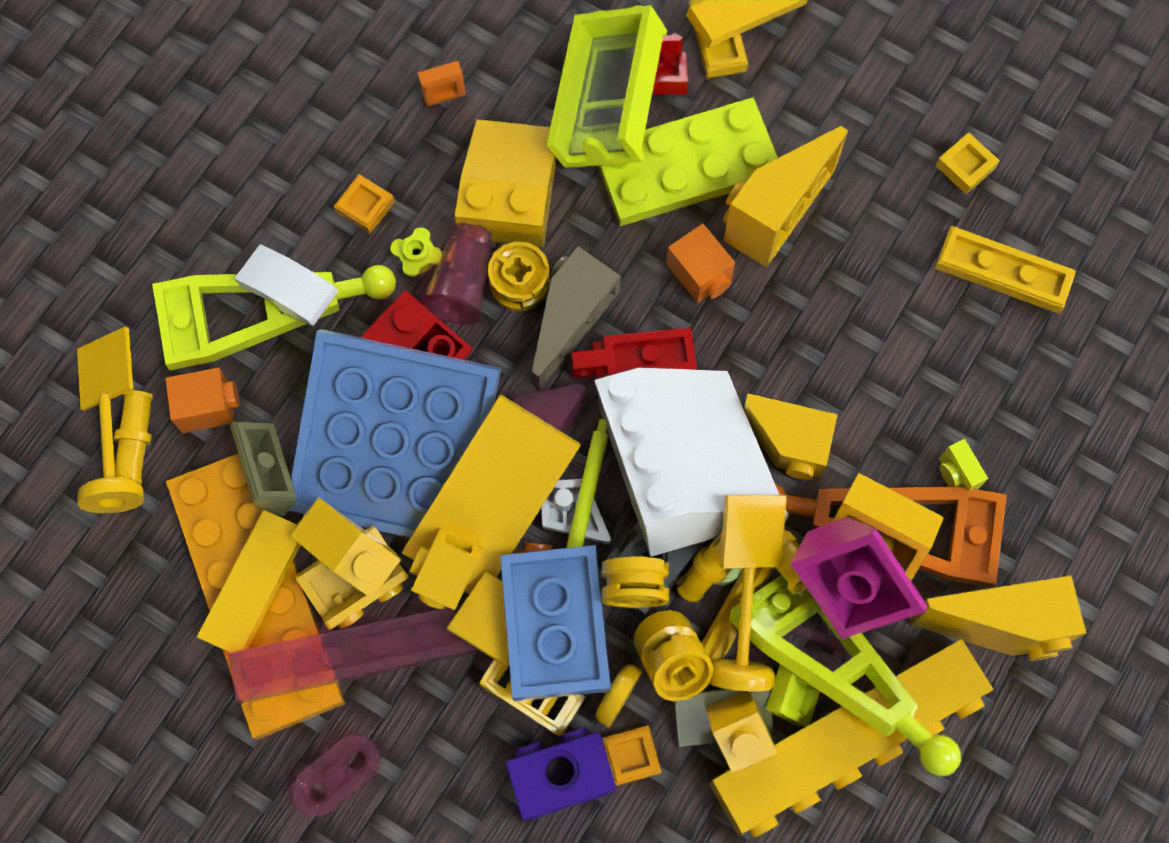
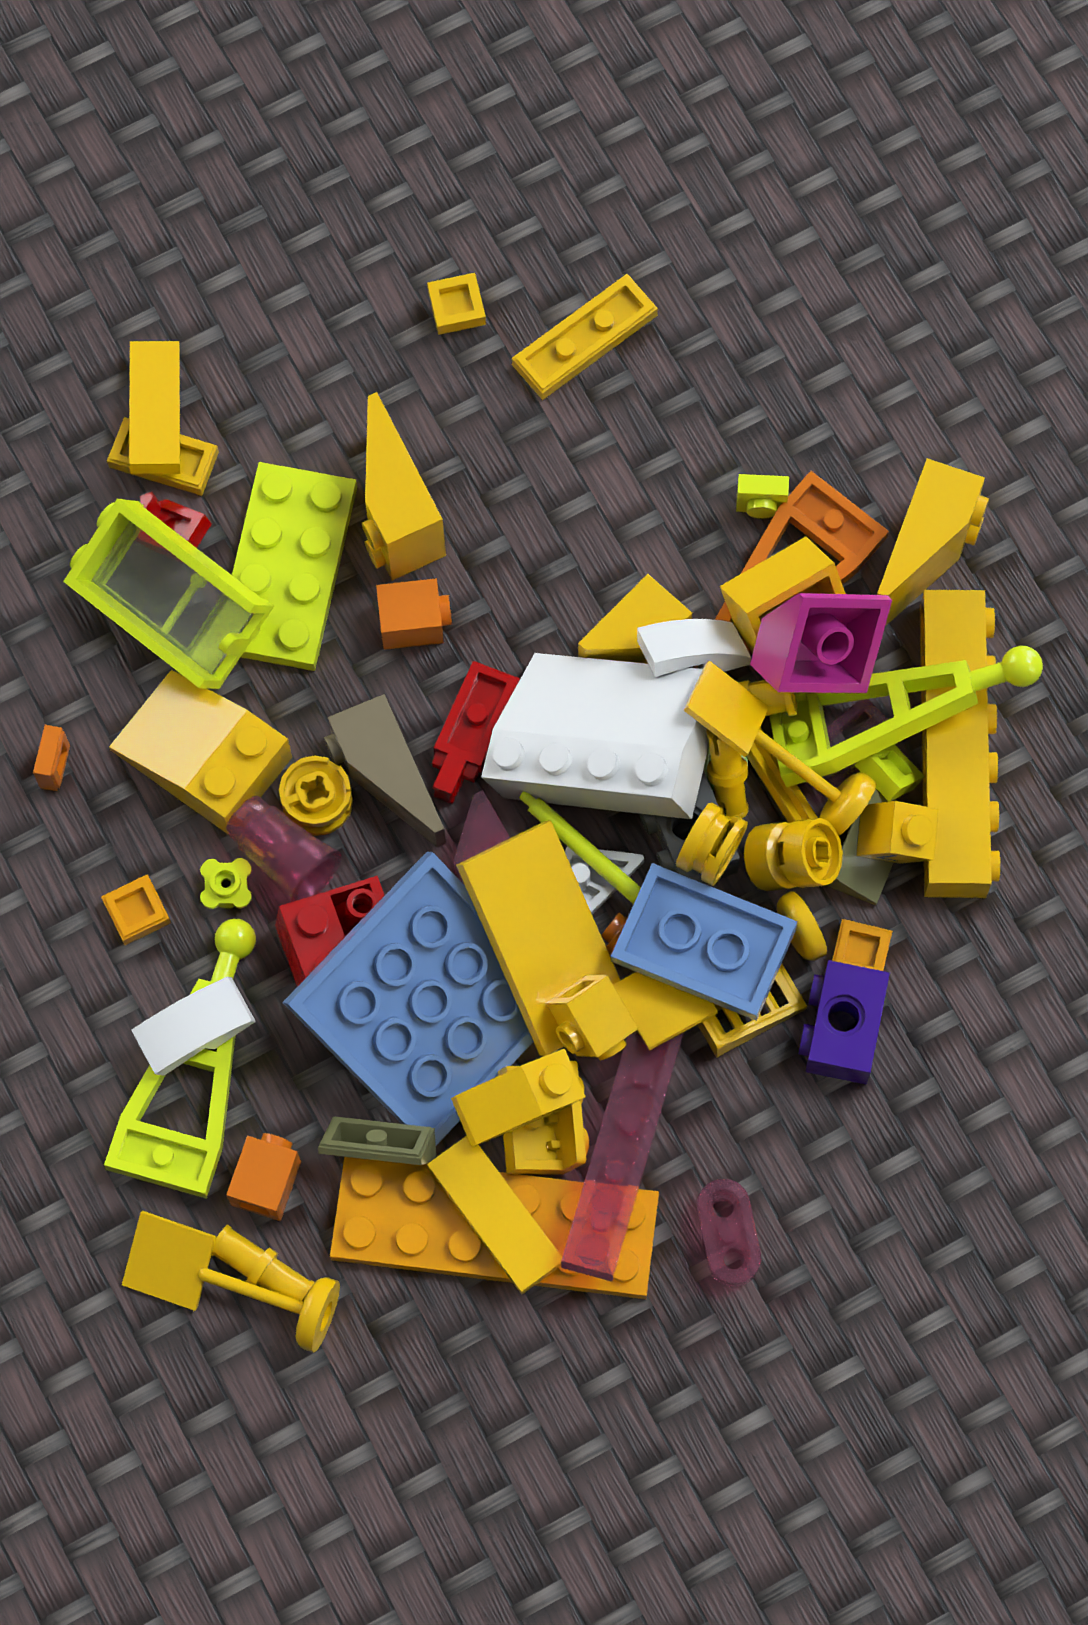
camera: 60 degrees left, 0 degrees up
none -> white slope [637,619,751,677]

